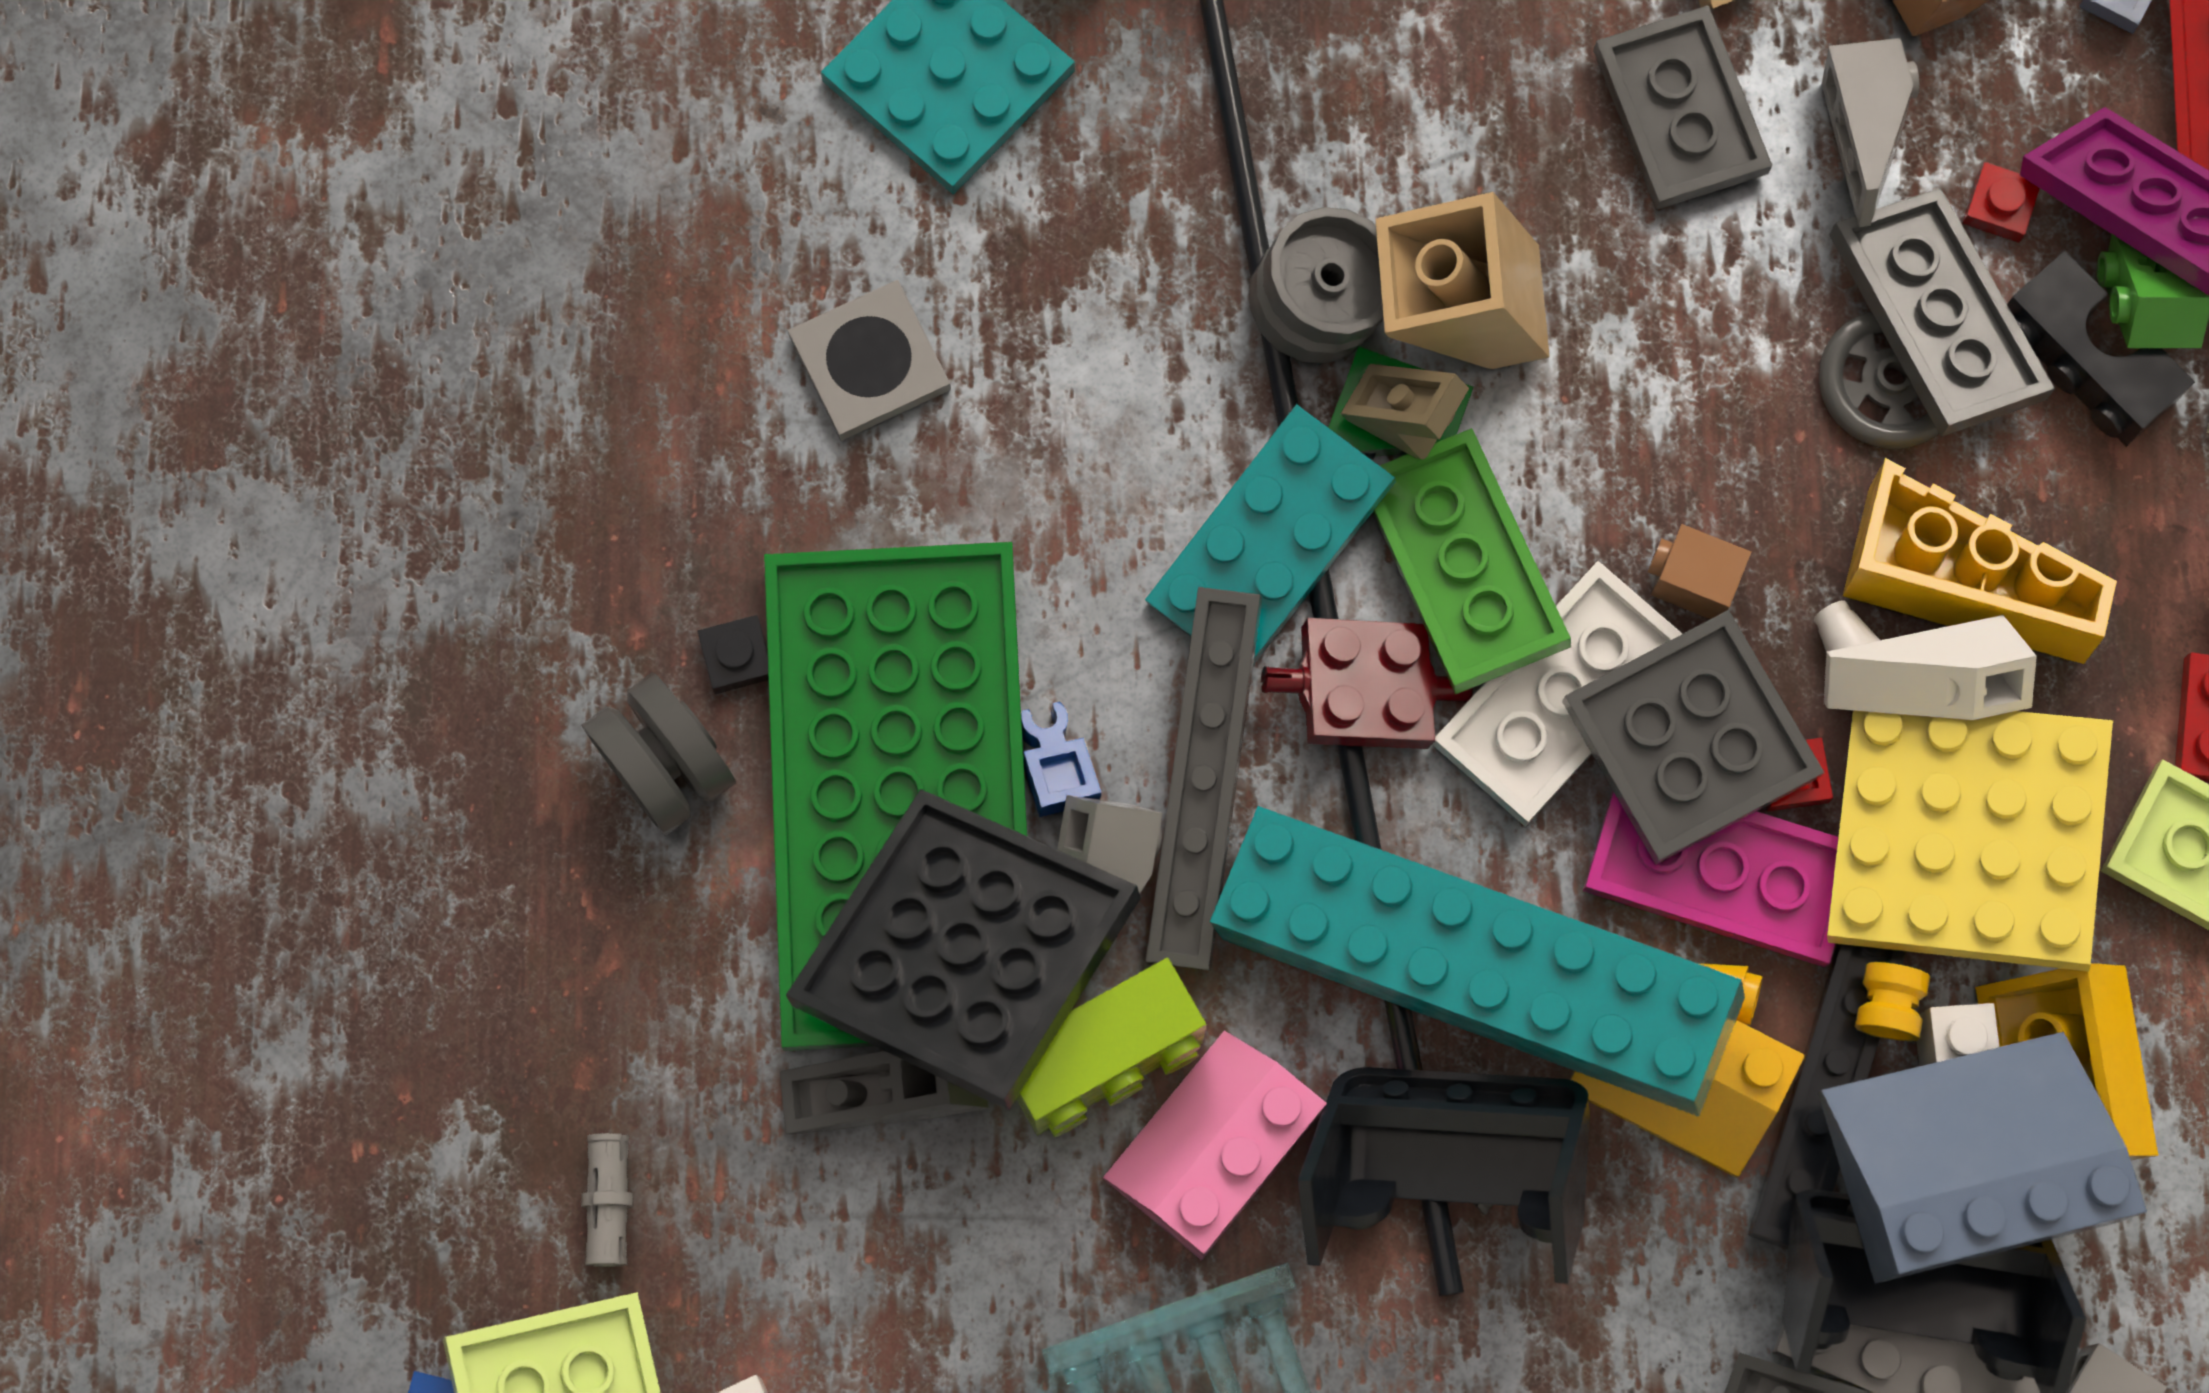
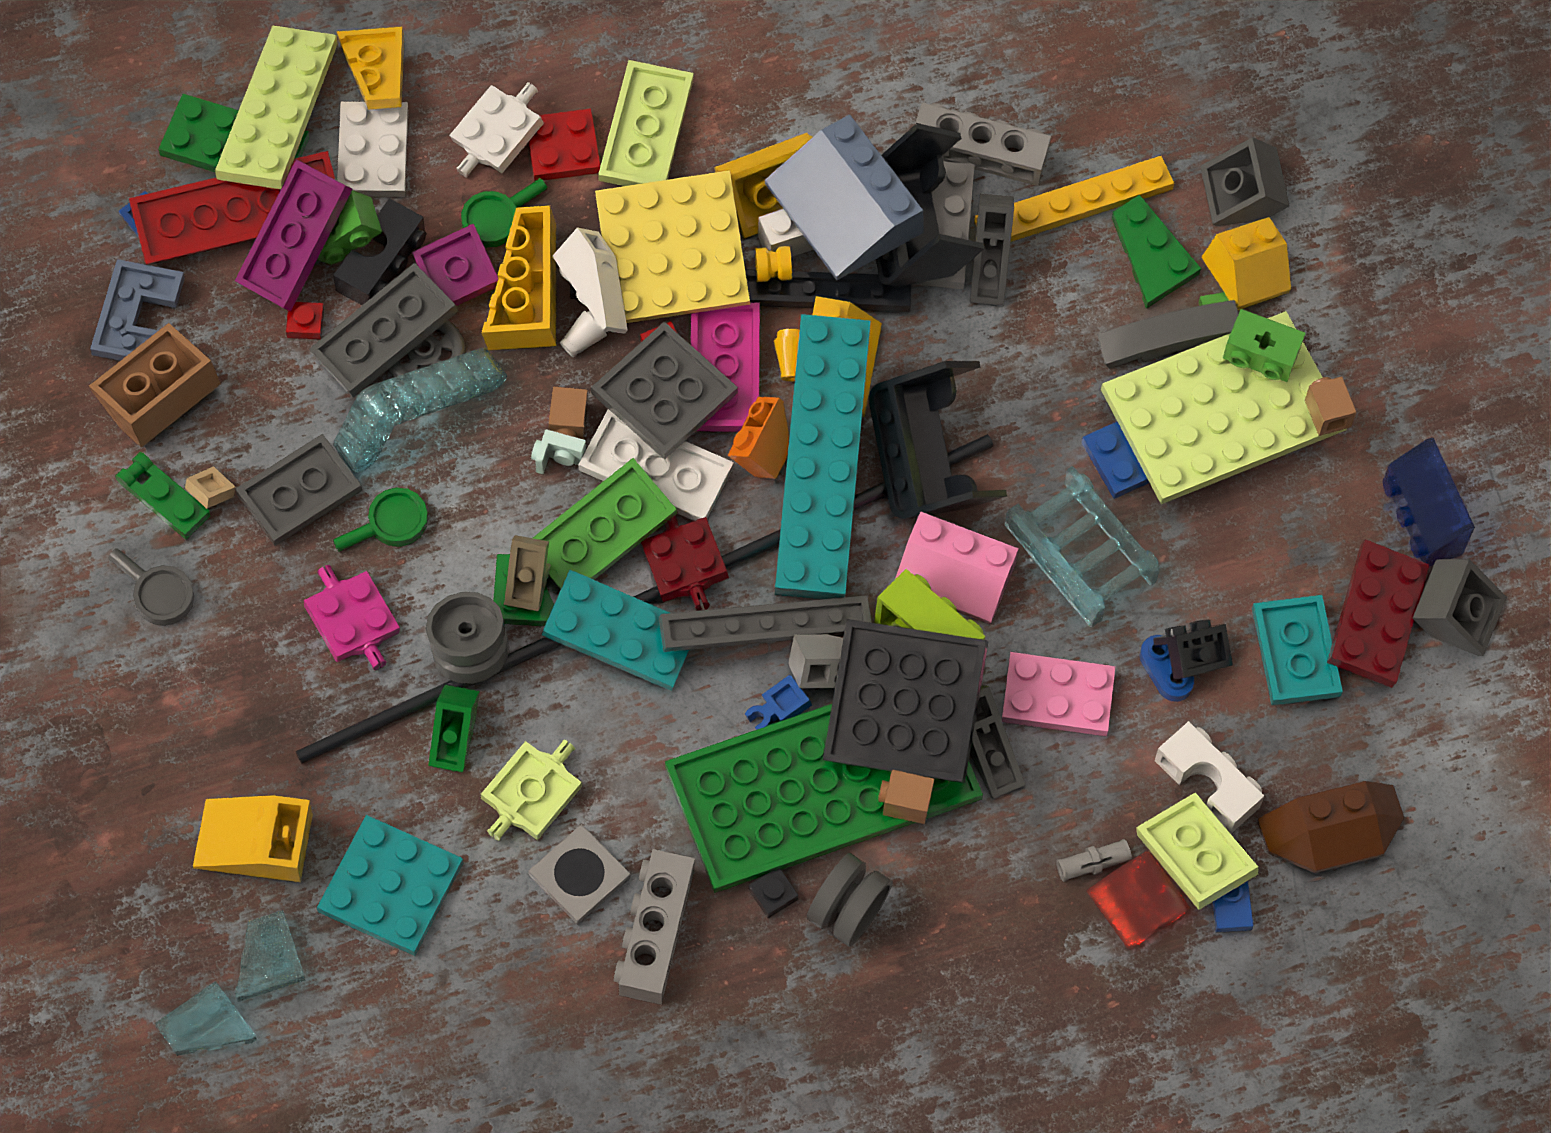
camera: 110 degrees left, 10 degrees down
tan slope [1375,192,1550,370] -> none
light grey slope [1822,38,1919,227] -> none
none -> dark pink plate [304,565,400,670]
none -> clear light blue beam [333,348,507,473]
none -> green piece [333,487,428,552]
none -> magenta plate [412,224,499,306]
none -> green slope [428,685,480,772]
none -> green piece [461,178,547,248]
none -> yellowish green plate [481,740,582,841]
none -> light aqua bracket [531,429,586,474]
none -> light grey brick [614,849,695,1005]
none -> orange slope [727,397,789,479]
none -> medium nougat brick [878,770,934,824]
none -> bright pink plate [1002,652,1115,737]
none -> clear red slope [1087,850,1191,950]

